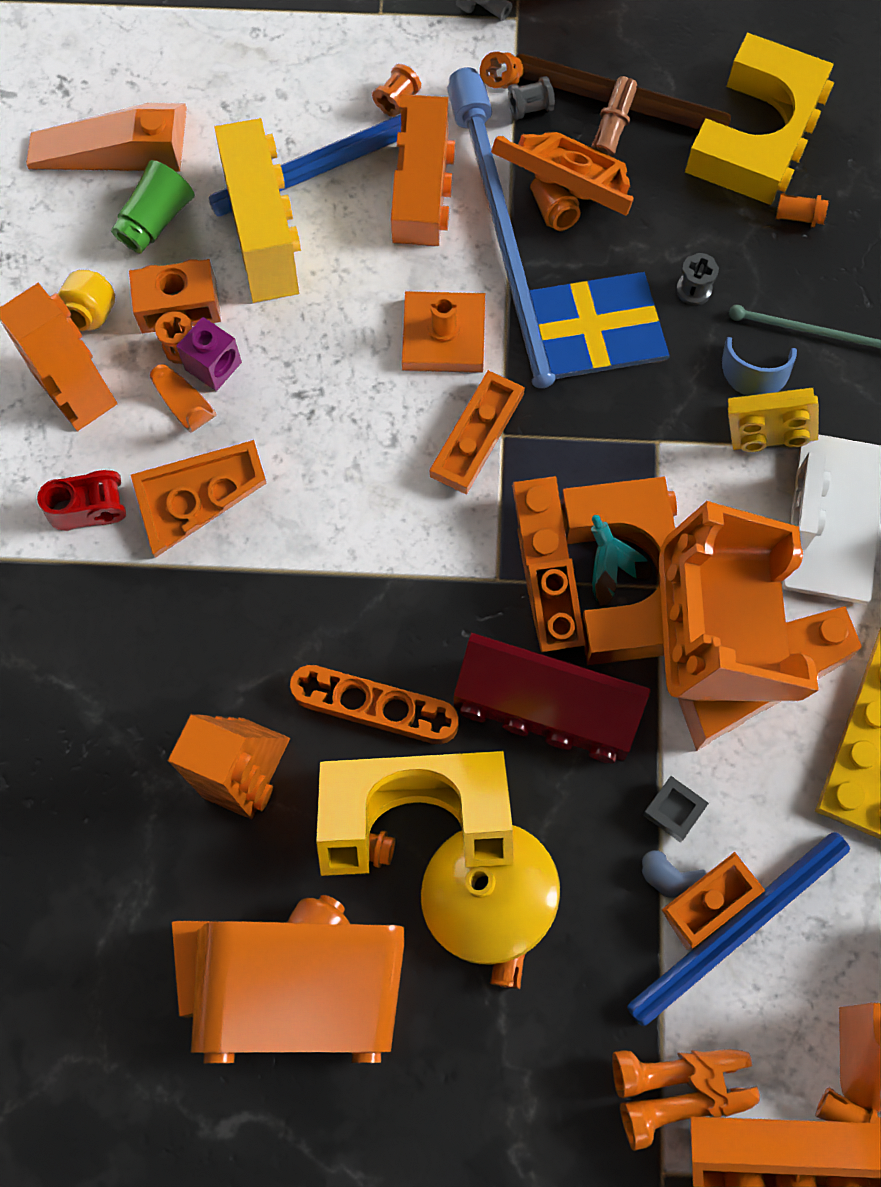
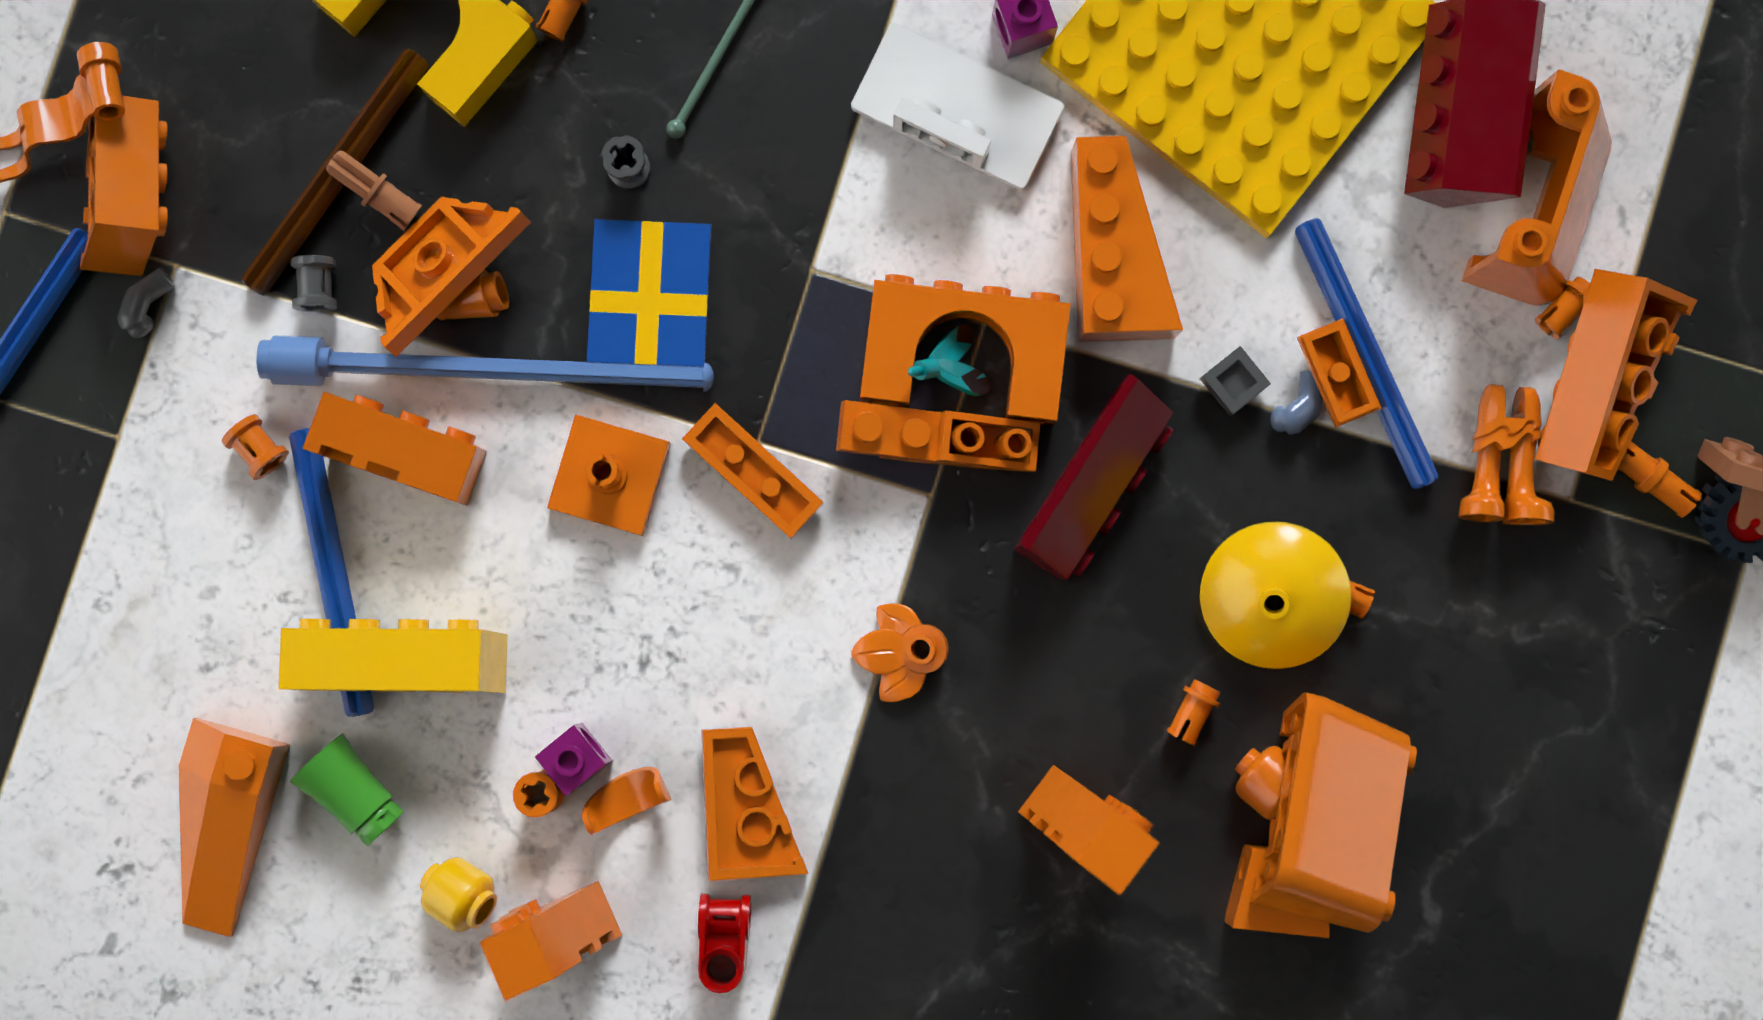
camera: 80 degrees left, 15 degrees up
orange brick [129,259,221,334] -> none
orange beam [290,665,459,745] -> none
yellow arch [317,751,513,876] -> none
orange bush [480,51,523,89] -> none
orange windscreen [659,501,819,701] -> none
medium blue helmet [722,337,797,396] -> none
yellow bracket [728,388,819,452] -> none
none -> orange plate [851,603,949,702]

